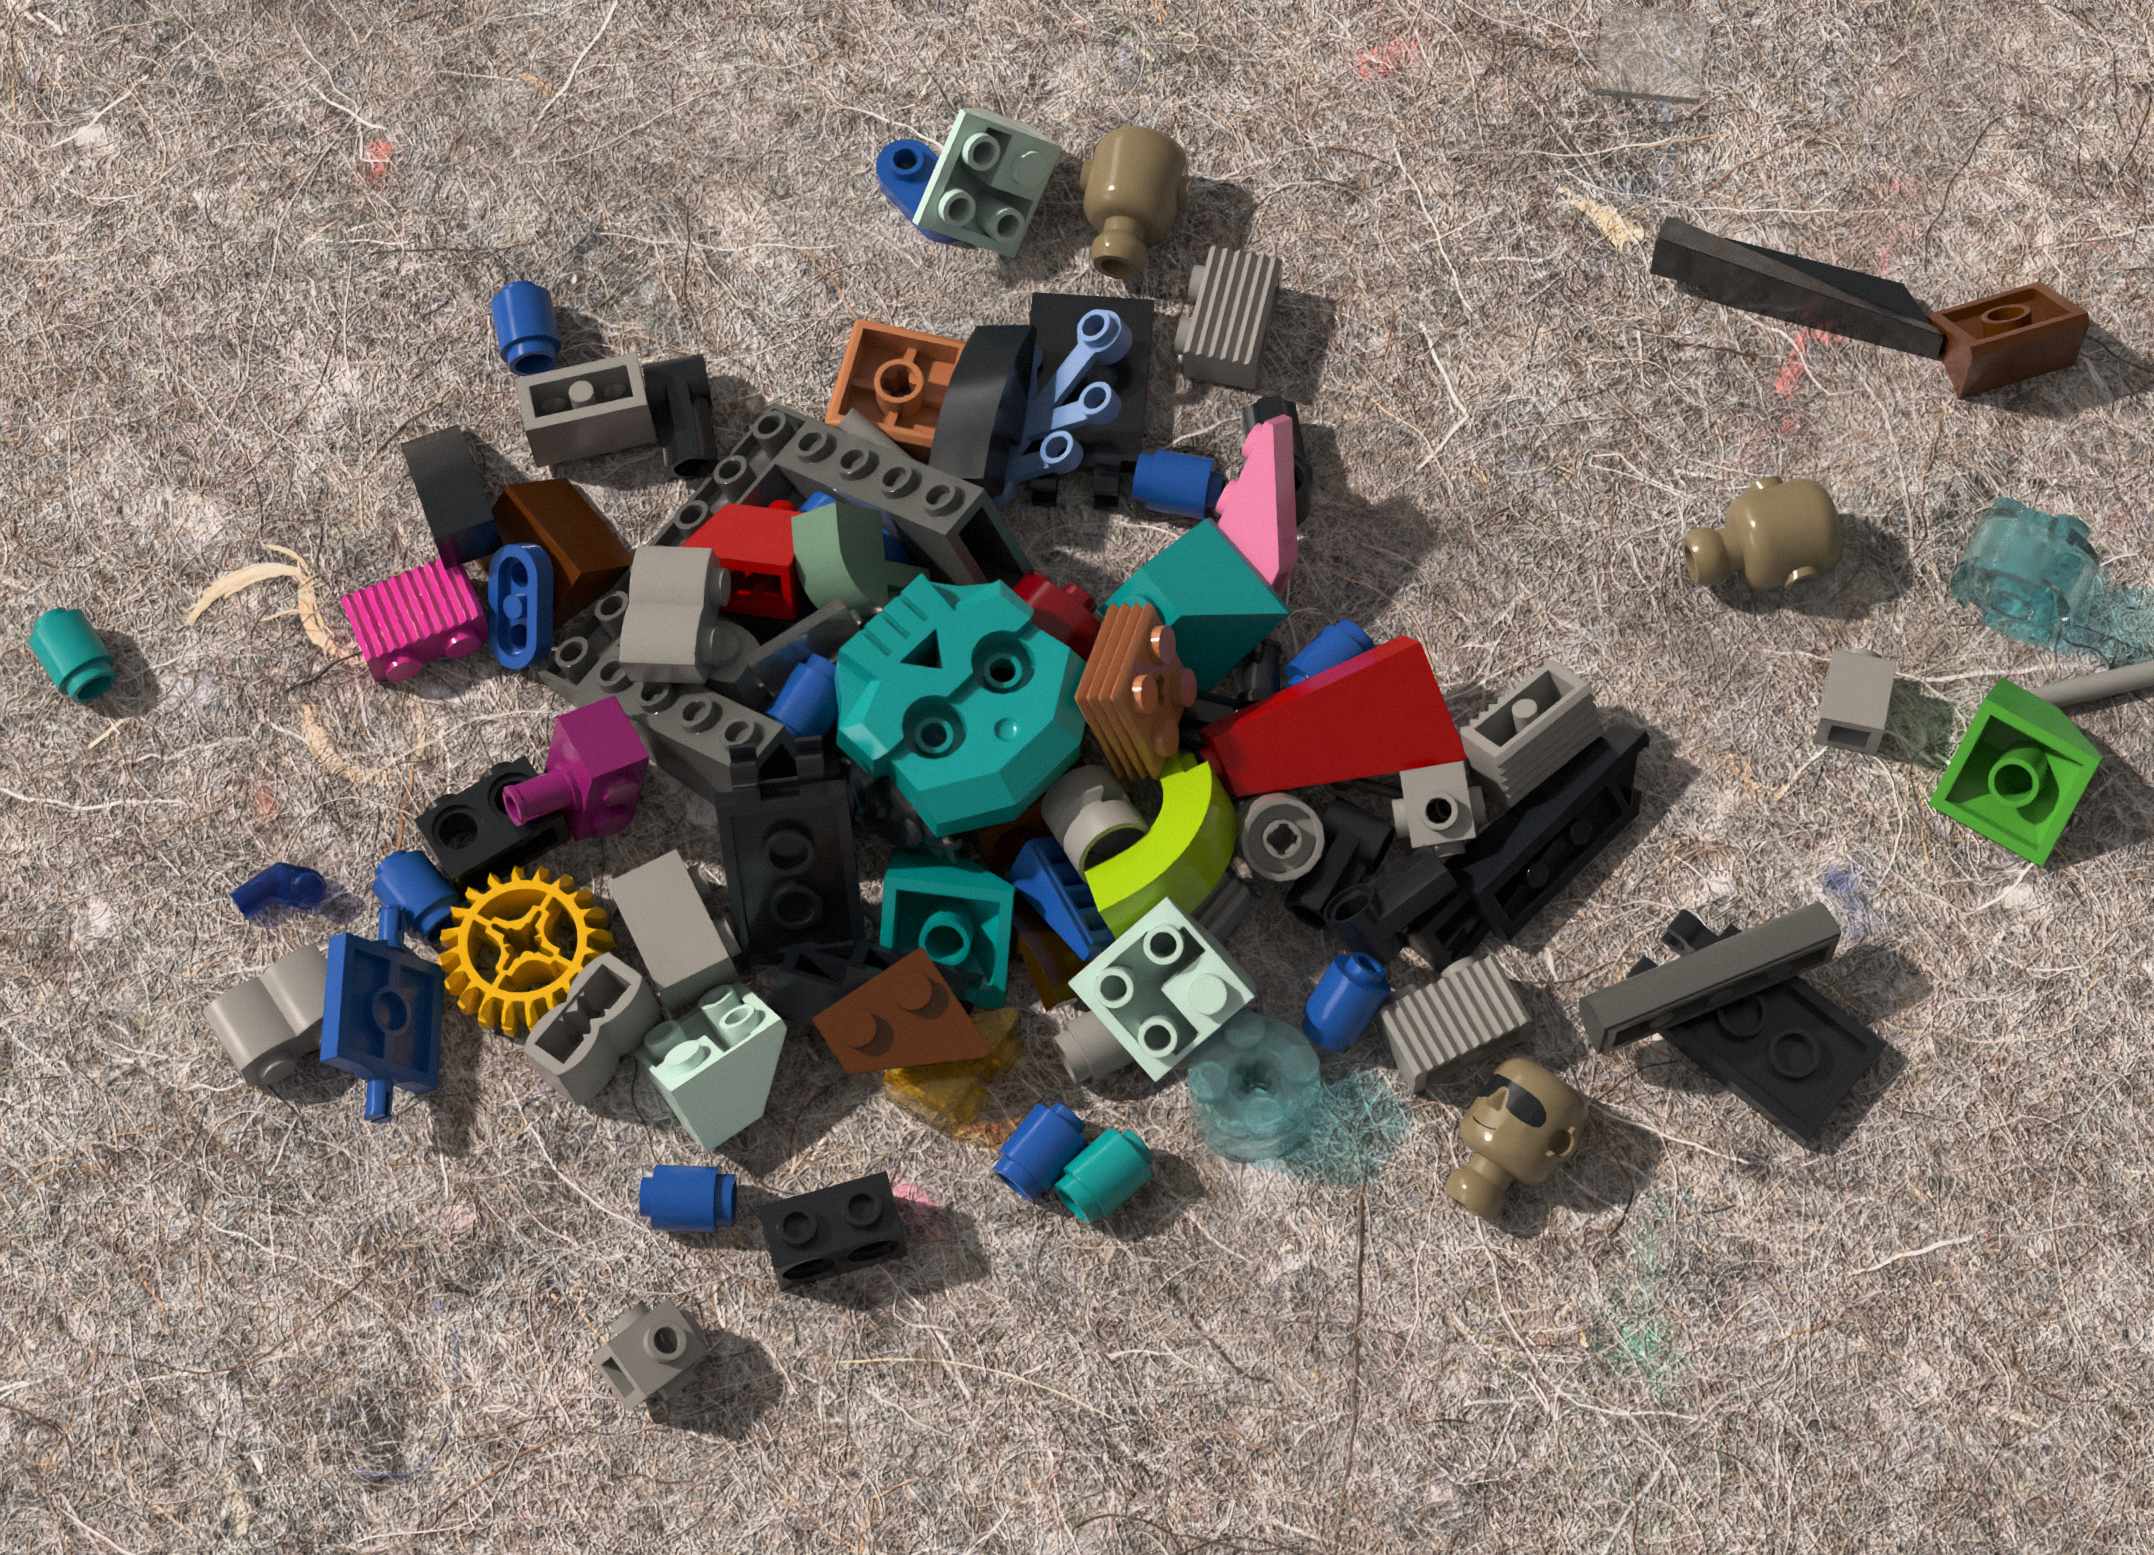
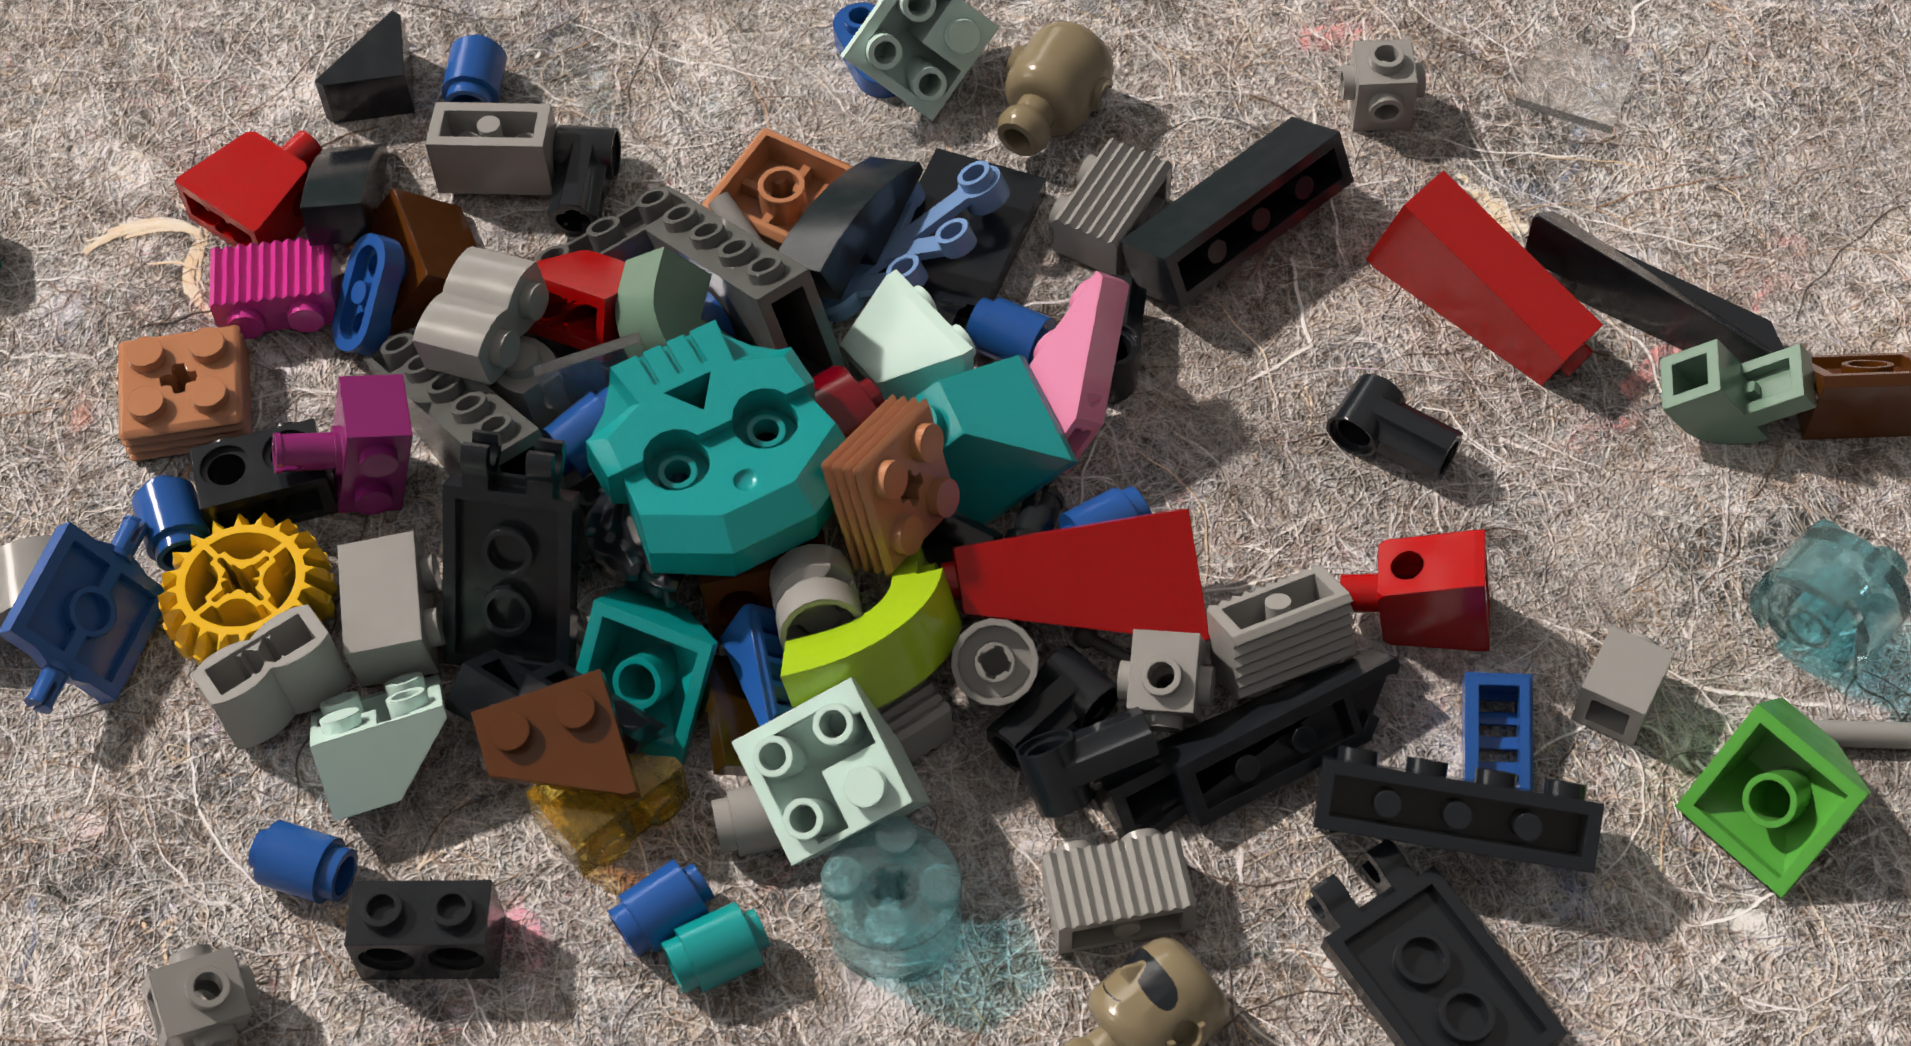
camera: 15 degrees right, 10 degrees down
clear blue arm [229,862,326,920] -> none
blue brick [1301,952,1391,1052] -> none
dark grey brick [1579,901,1842,1055] -> none
dark tan piece [1682,476,1844,591] -> none
none -> nougat brick [118,325,252,461]
none -> red torso [174,130,322,248]
none -> black slope [314,10,415,124]
none -> light aqua slope [840,269,976,401]
none -> black brick [1119,117,1354,309]
none -> black brick [1312,745,1605,873]
none -> black piece [1326,374,1463,482]
none -> light grey brick [1340,39,1426,131]
none -> red torso [1340,529,1490,651]
none -> red slope [1366,170,1603,386]
none -> blue slope [1461,672,1534,790]
none -> sand green brick [1660,339,1816,445]

